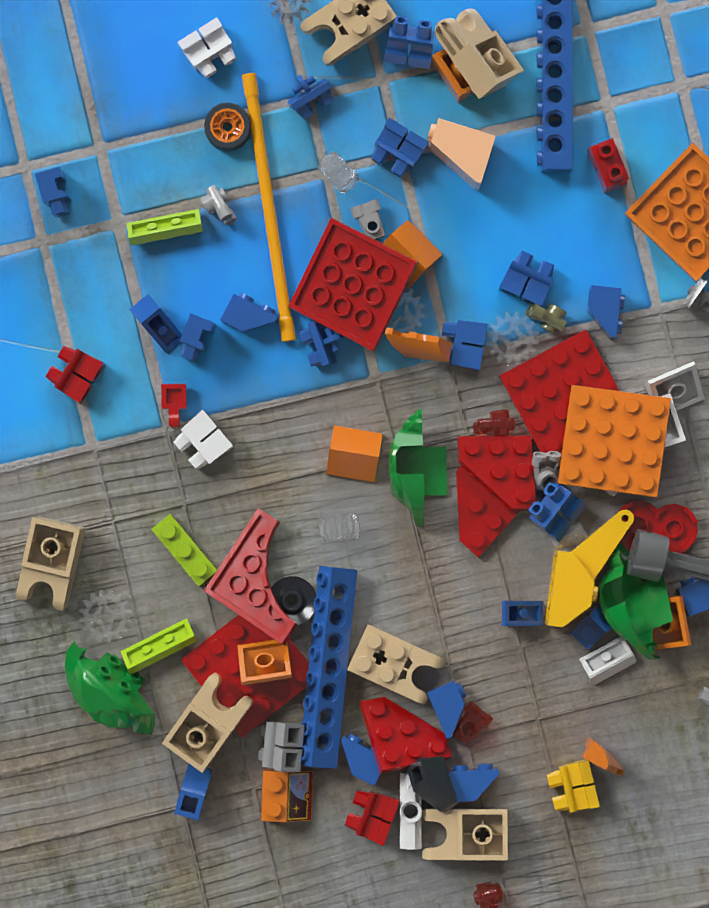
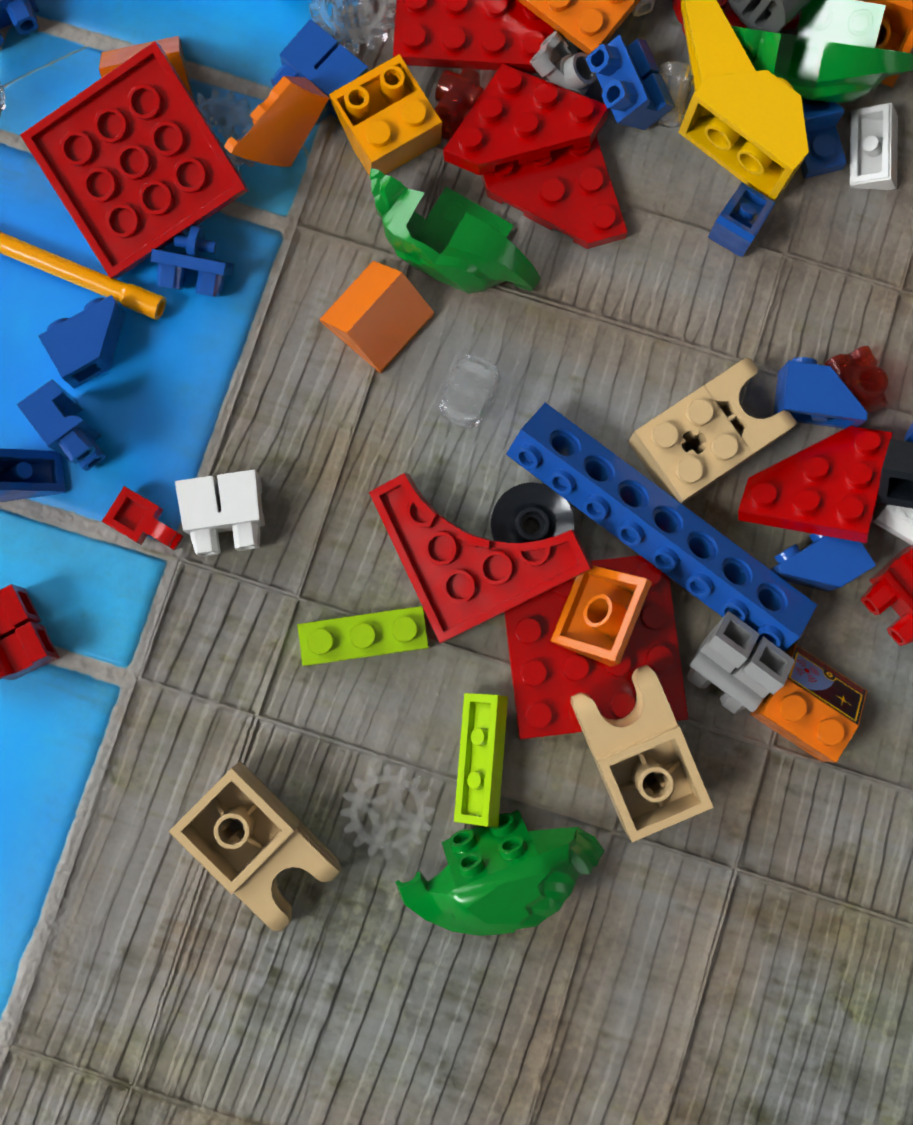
camera: 65 degrees left, 5 degrees down
blue slope [174,764,213,820] -> none
light grey plate [350,199,385,240] -> none
none -> light orange slope [329,54,442,176]

